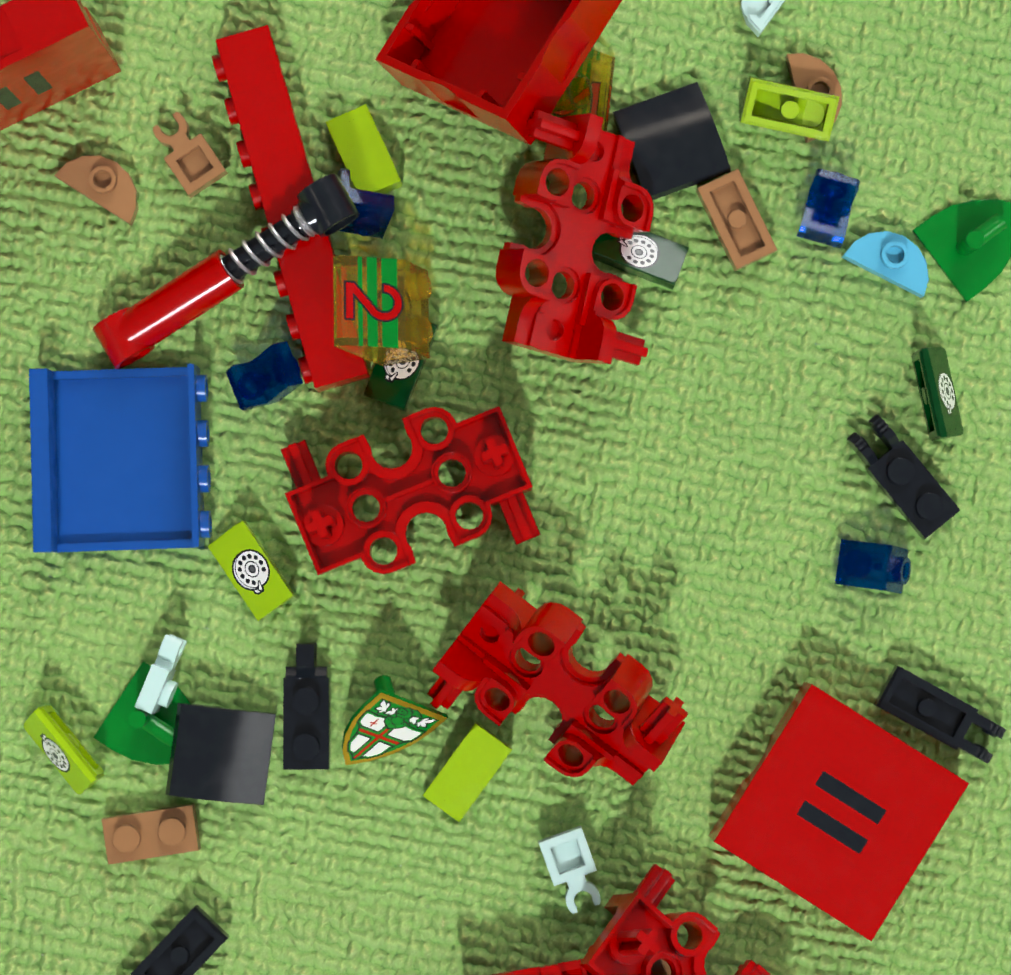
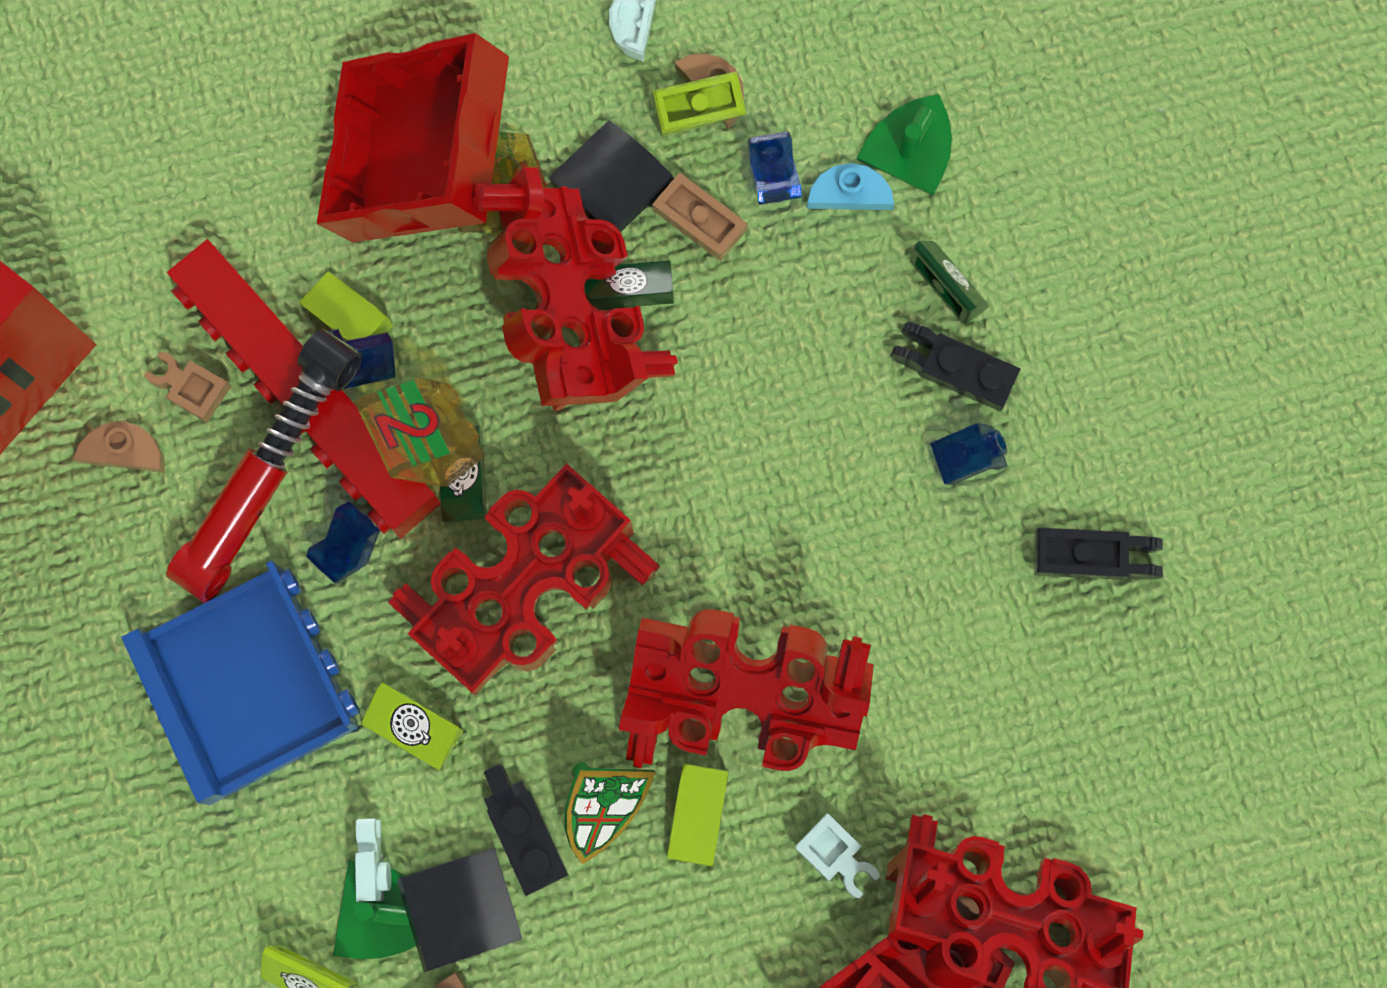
camera: 20 degrees left, 10 degrees down
red tile [709,682,969,941] -> none

